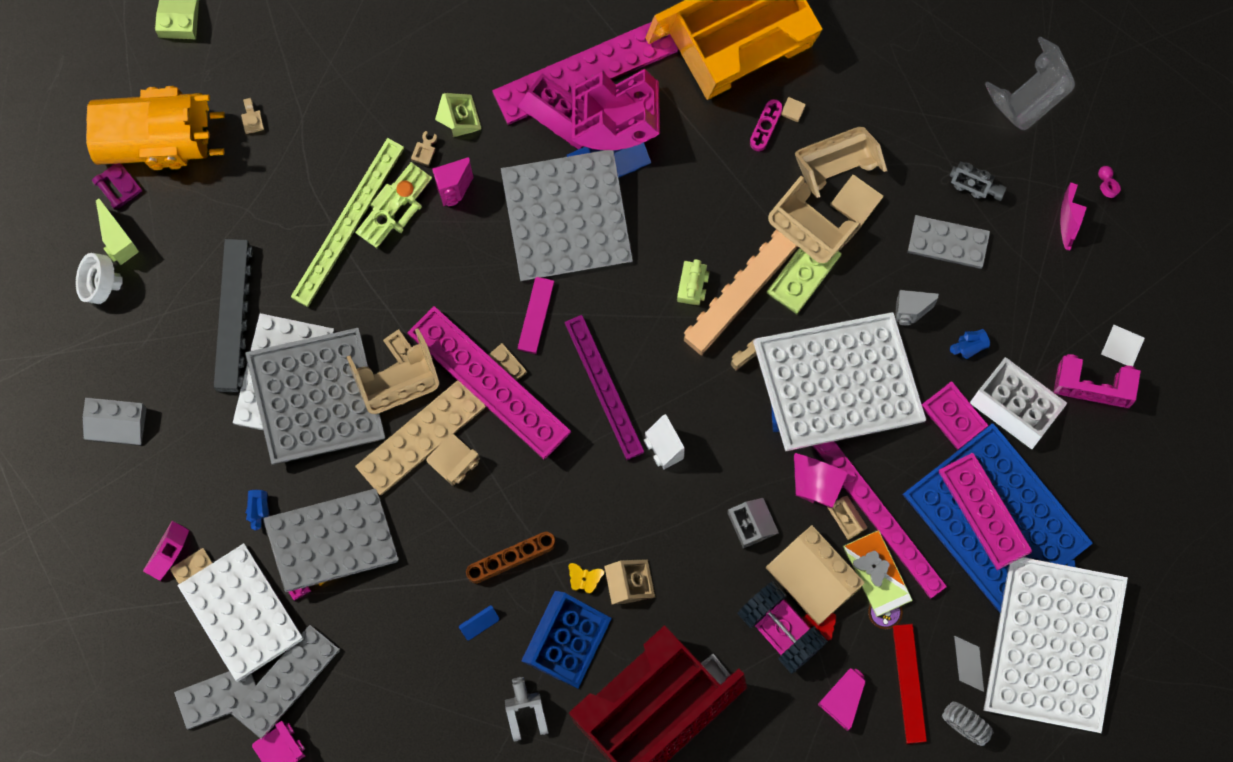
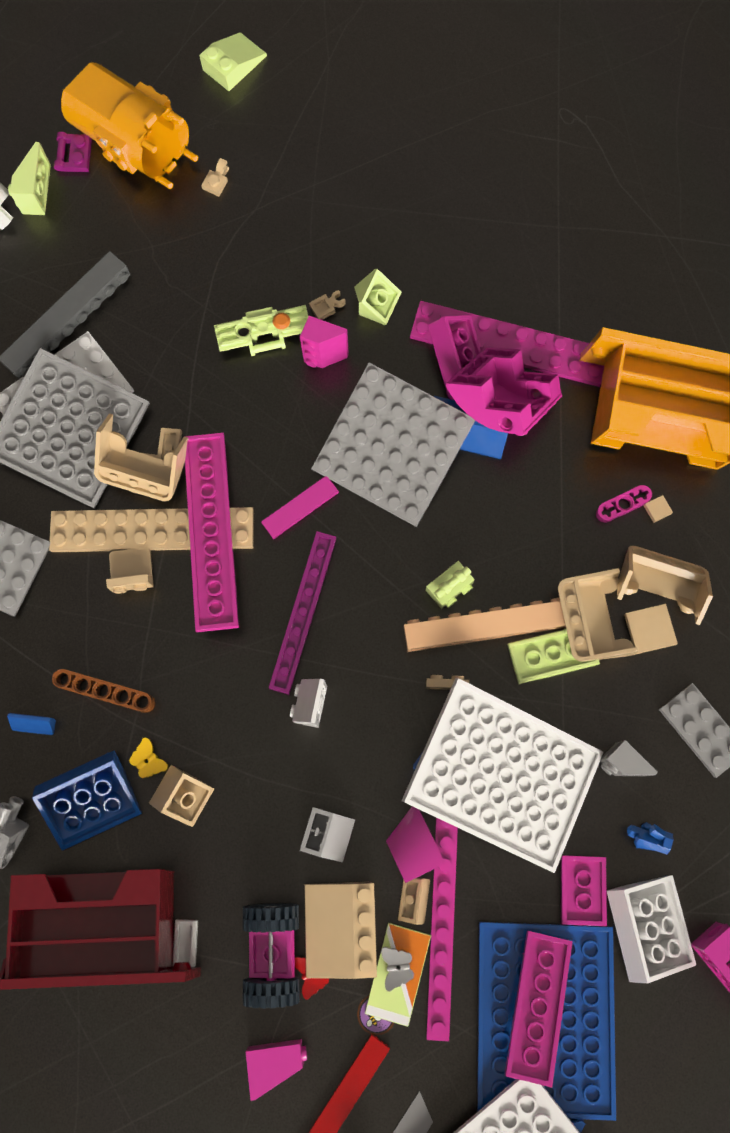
camera: 40 degrees right, 0 degrees up
yellowish green plate [291,138,404,307] -> none

